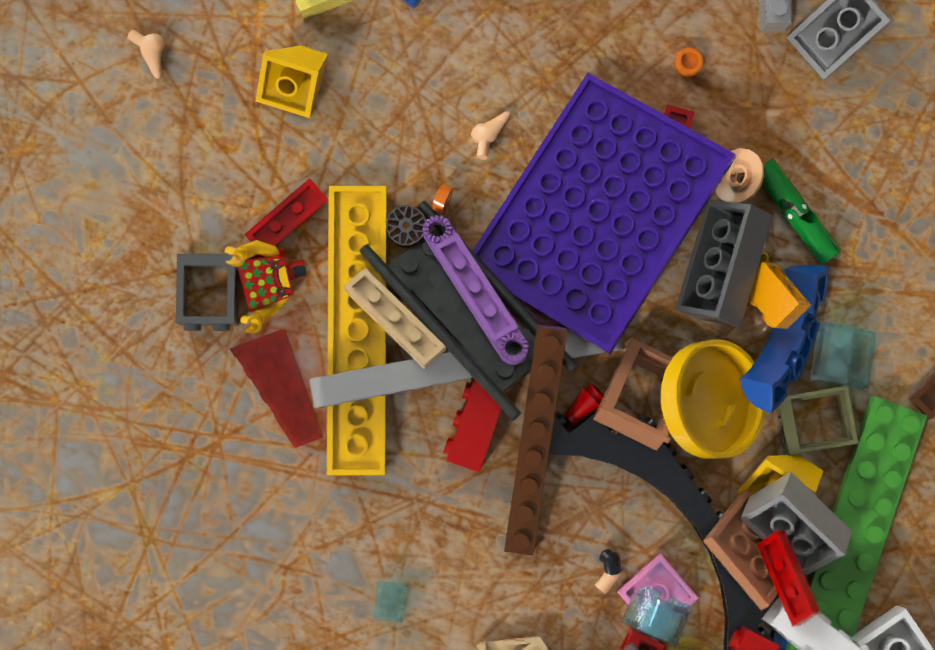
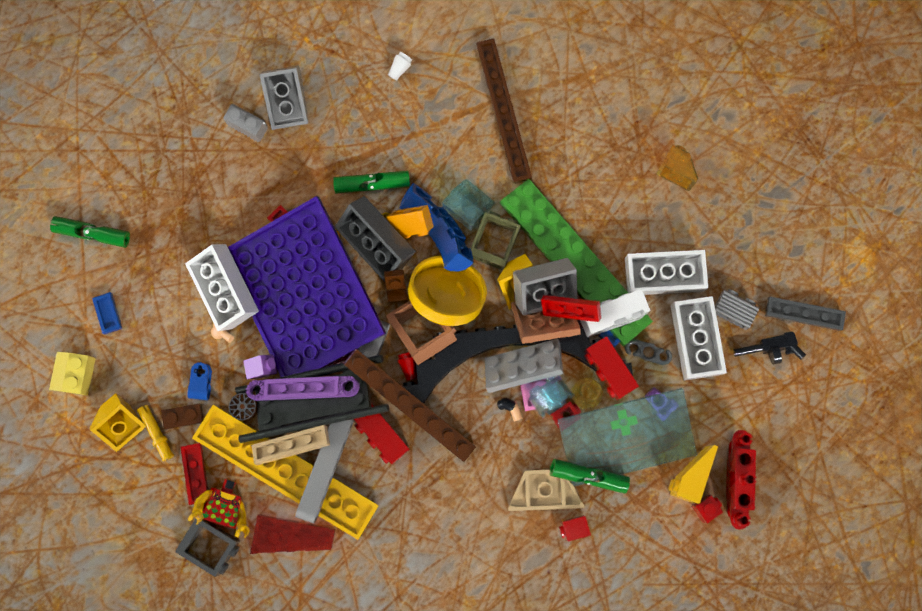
camera: 55 degrees left, 5 degrees down
light nougat animal [127,29,165,79] -> none
clear light blue panel [373,581,407,622] -> none
orange tile [432,184,454,214] -> none
orange tile [674,47,704,77] -> none
light nougat dish [715,148,764,203] -> none
none -> yellow pin [137,405,174,462]
none -> reddish brown plate [161,403,204,430]
none -> white brick [185,244,259,331]
none -> blue piece [187,362,212,400]
none -> brick [243,355,277,379]
none -> reddish brown slope [384,269,408,302]
none -> light grey plate [485,339,563,393]

